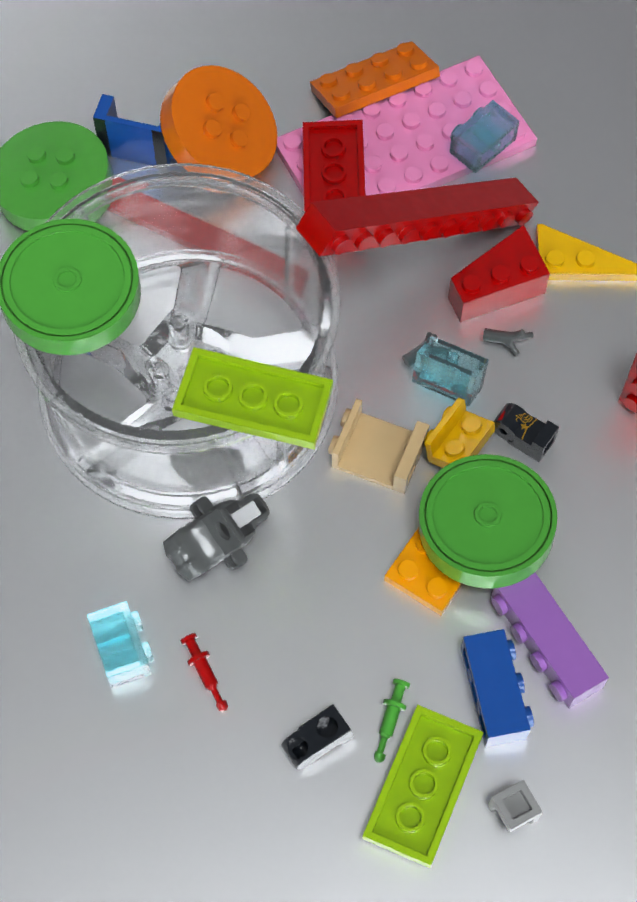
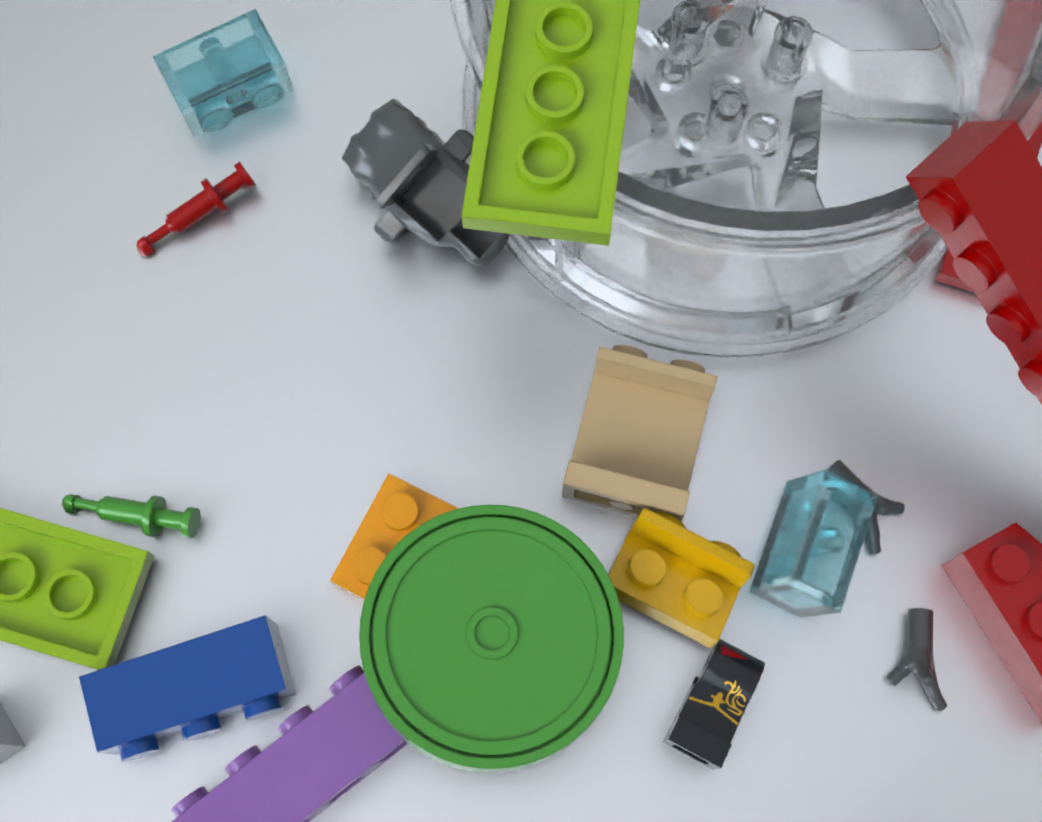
camera: 85 degrees right, 10 degrees up
black leg [281,704,354,770] -> none

